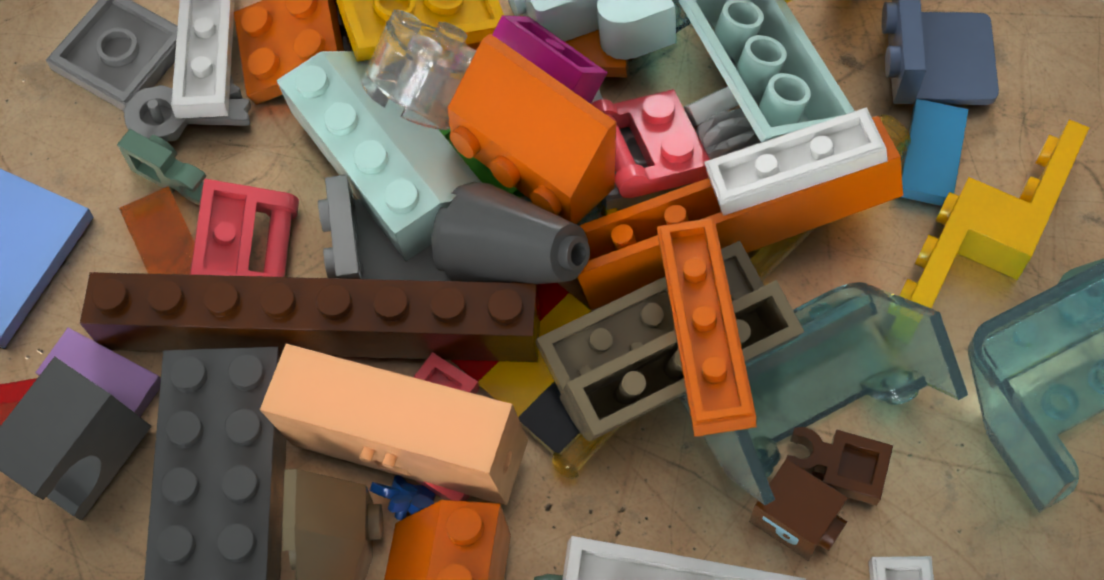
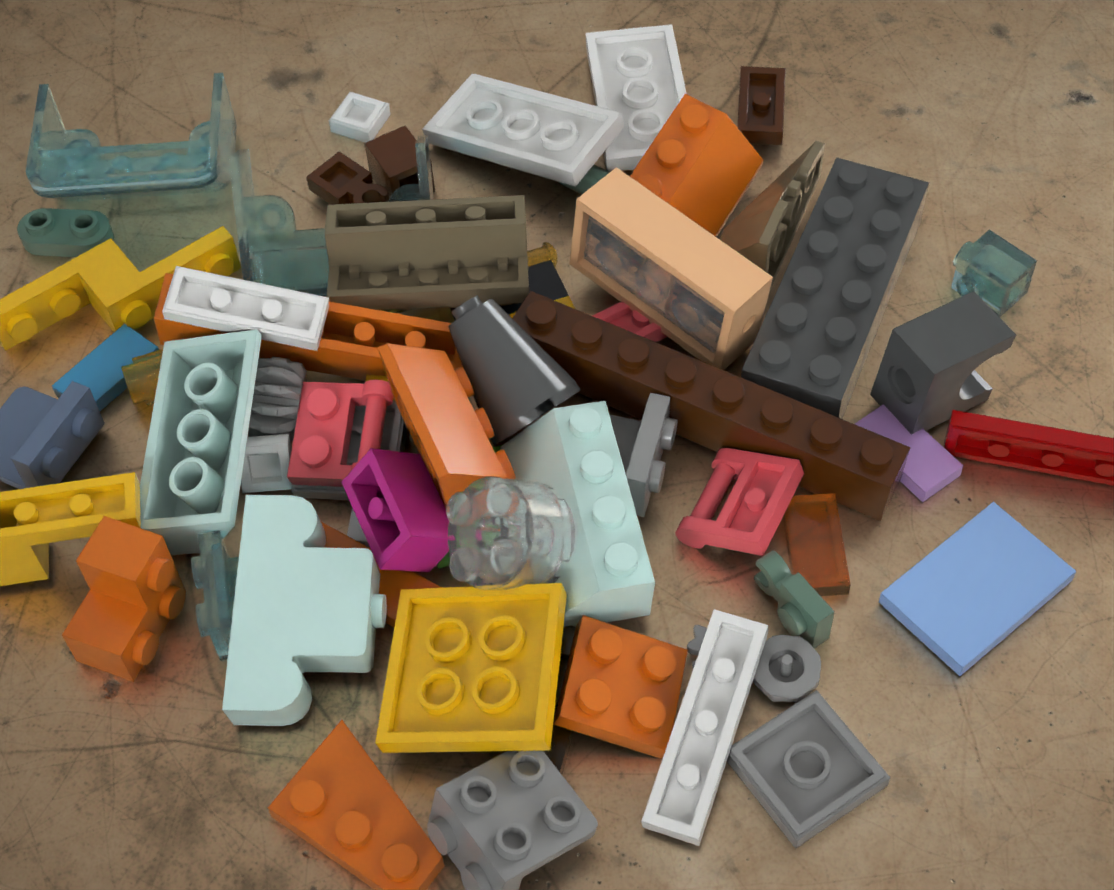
camera: 155 degrees left, 10 degrees down
orange tile [657,218,757,437] -> none

